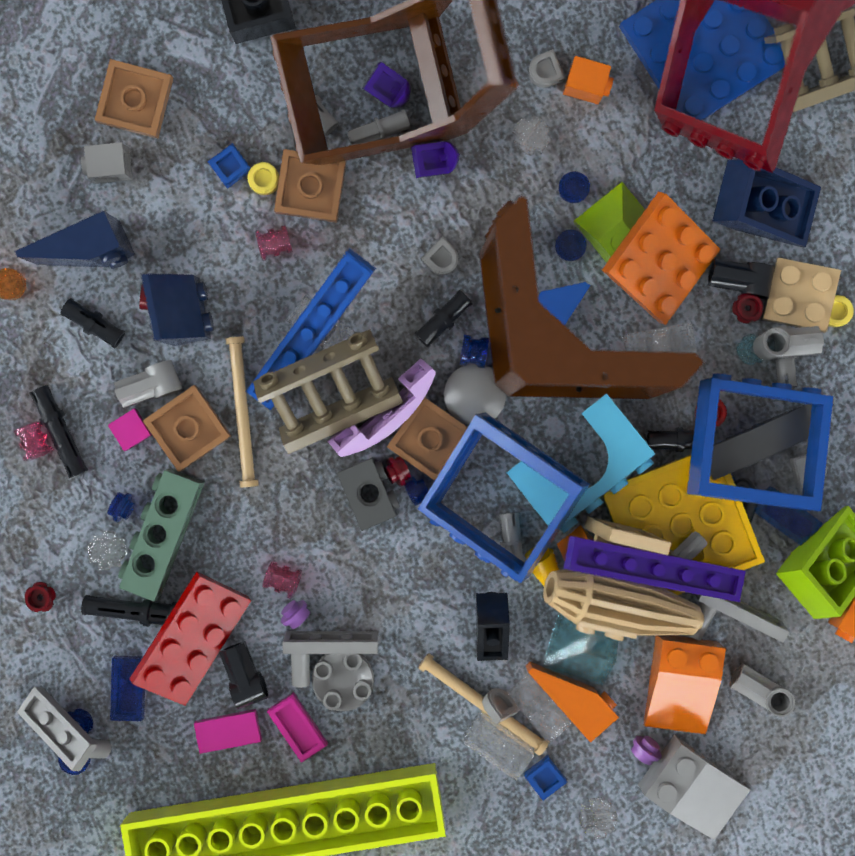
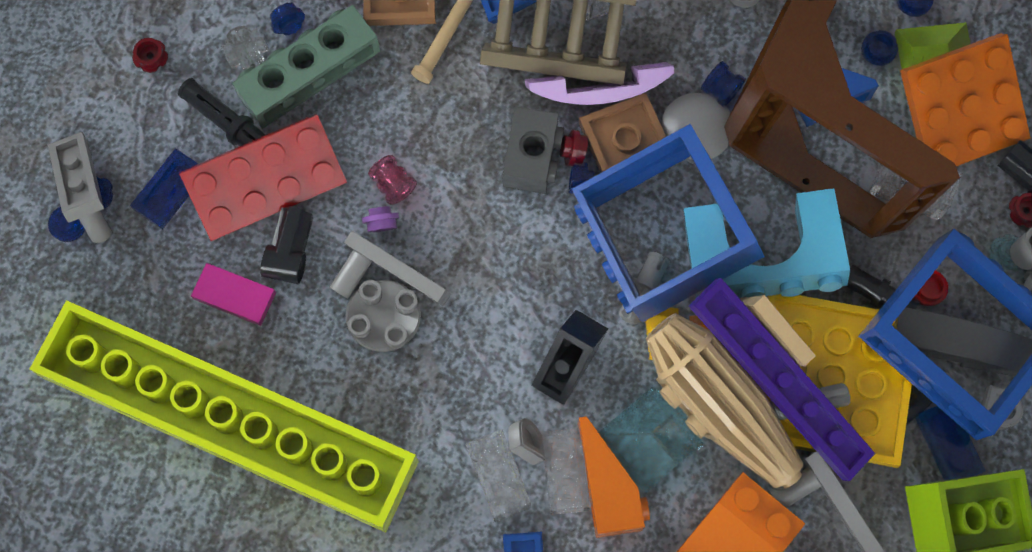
camera: 35 degrees right, 15 degrees down
dark pink tile [267,692,328,763] -> none
black pin [414,290,473,348] -> none
tan bar [418,653,550,756] -> none

